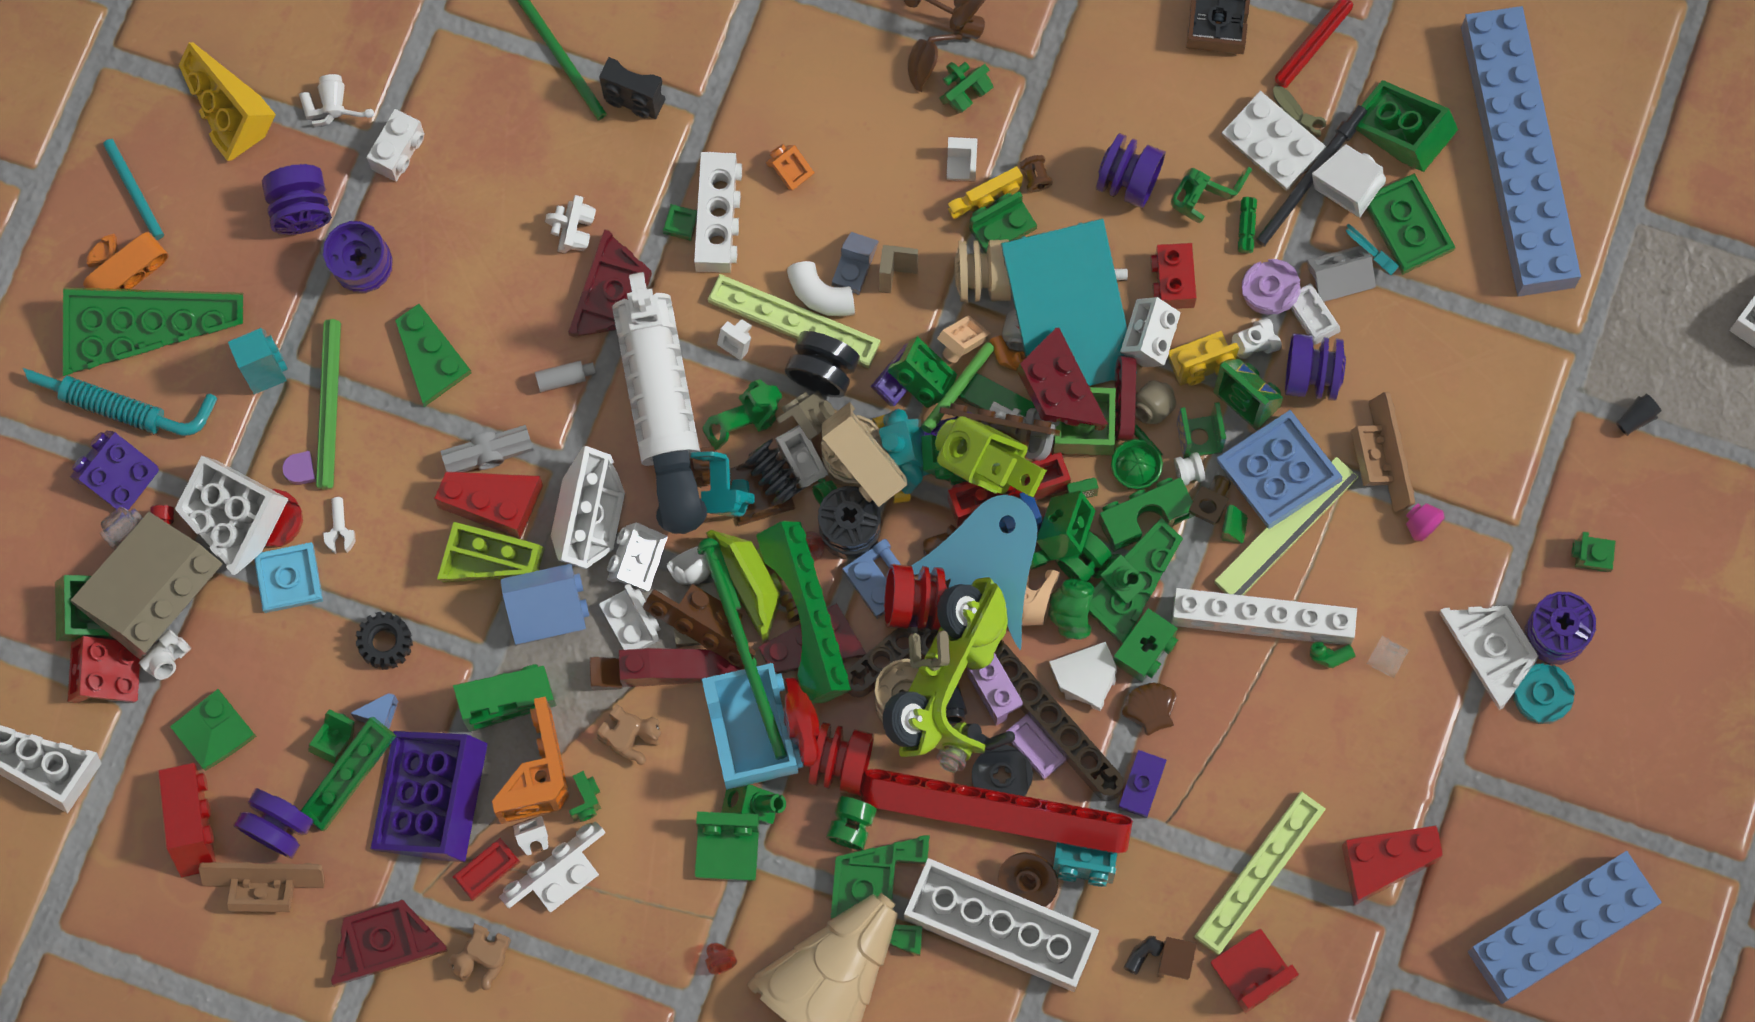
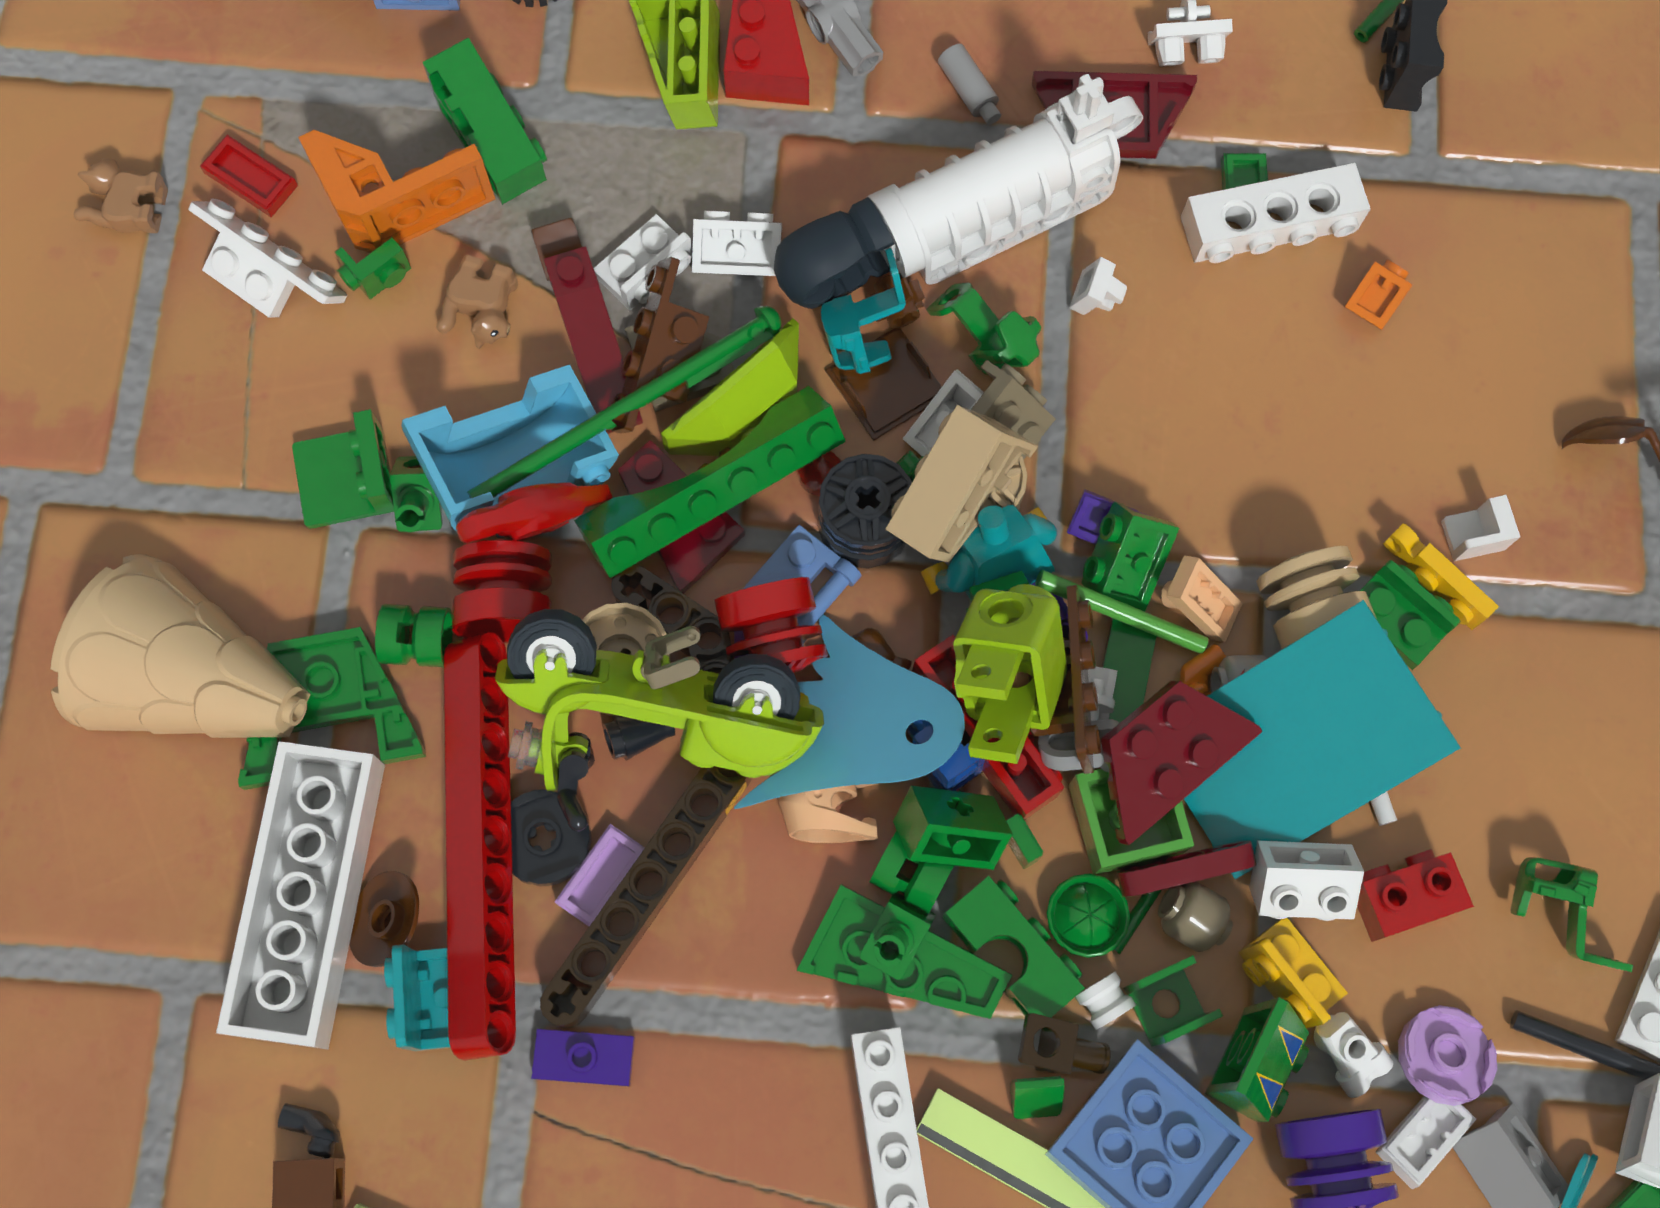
camera: 70 degrees right, 0 degrees up
dark red wing [331,900,448,987] -> none
dark purple slope [370,731,488,862] -> none
medium blue brick [501,564,590,645] -> none
white tile [513,816,548,855] -> none
white wedge [550,446,625,569] -> none
white hair [666,546,711,586] -> none
clear red tile [705,943,738,974] -> none
yellowish green tile [708,274,881,369] -> none
black piece [744,439,806,506] -> none
black wheel [785,331,860,398] -> none
white cylinder [787,261,855,316] -> none
sand blue slope [832,232,879,295] -> none
dark tan panel [879,245,918,293] -> none
green hips [939,62,994,113] -> none
lavender bracket [967,653,1023,726] -> none
reddish brown bush [1020,155,1053,192] -> none
green tile [1029,550,1052,571] -> none
green hair [1048,579,1094,640] -> none
white slope [1049,642,1117,711] -> none
dark purple wheel [1096,133,1166,208] -> none
green brick [1113,608,1178,683] -> none
reddish brown animal [1122,682,1176,736] -> none
green axle [1238,197,1257,254] -> none

